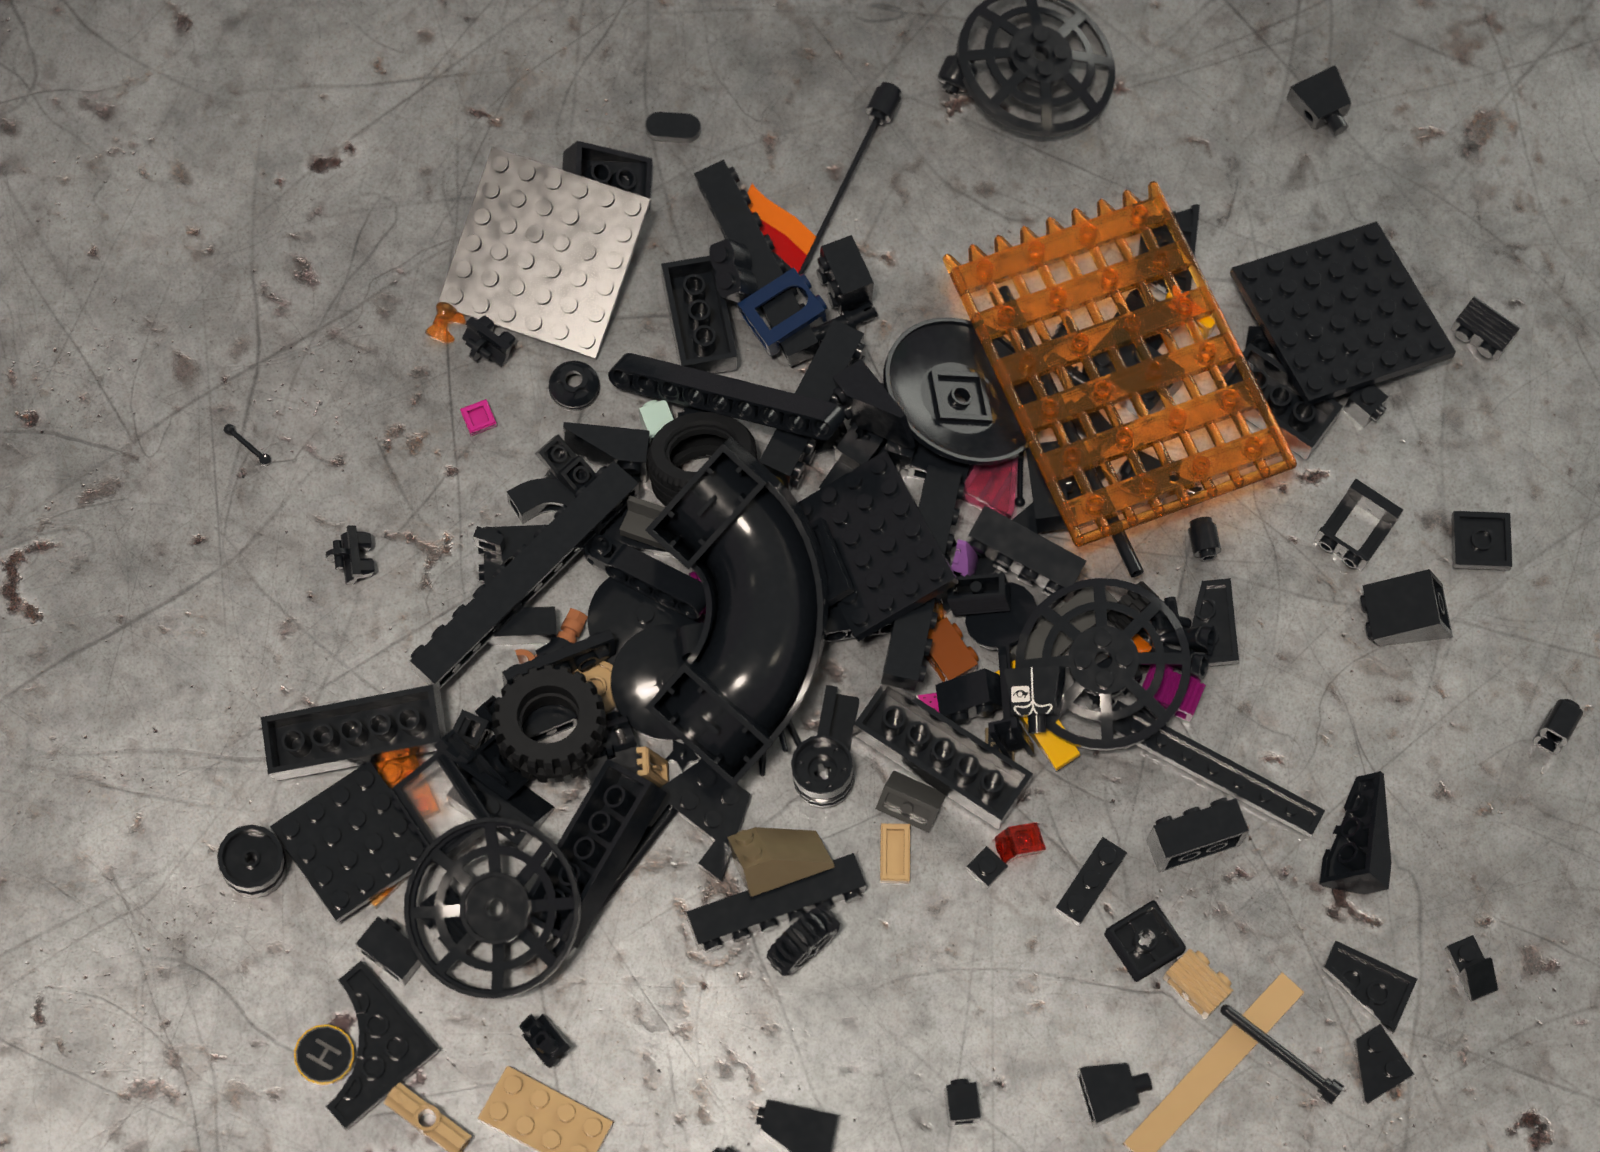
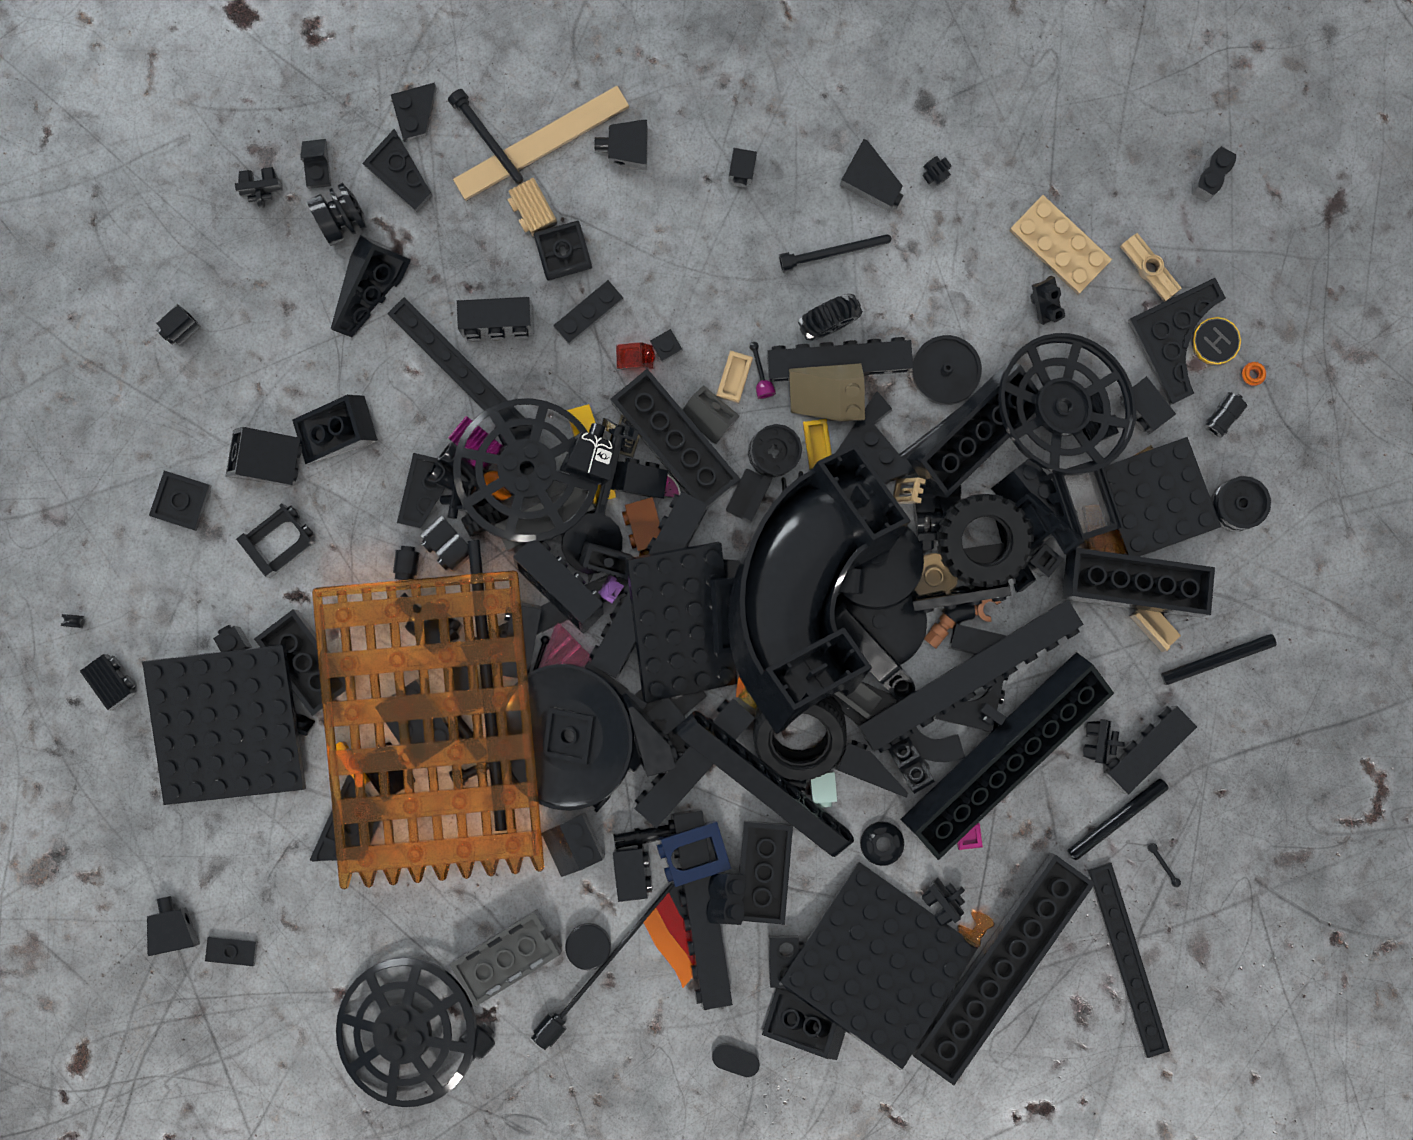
camera: 160 degrees left, 15 degrees up
none -> black bush [61,614,84,628]
none -> black plate [205,936,258,966]
none -> black hips [235,167,283,208]
none -> black slope [292,394,378,465]
none -> black wheel [307,182,367,246]
none -> black brick [420,516,469,572]
none -> dark grey piece [449,909,562,1007]
none -> black slope [541,813,605,877]
none -> black head [565,923,611,970]
none -> hinge [749,342,776,399]
none -> black brick [769,935,804,988]
none -> black piece [779,234,892,273]
none -> yellow tile [803,419,832,470]
none -> black brick [900,652,1114,860]
none -> black piece [912,335,982,405]
none -> black brick [912,853,1095,1086]
none -> black axle [1068,779,1169,860]
none -> black tile [1087,862,1170,1058]
none -> black brick [1104,706,1197,795]
none -> tan panel [1130,609,1181,652]
none -> black axle [1161,634,1277,685]
none -> black piece [1204,392,1247,438]
none -> orange plate [1242,362,1266,386]

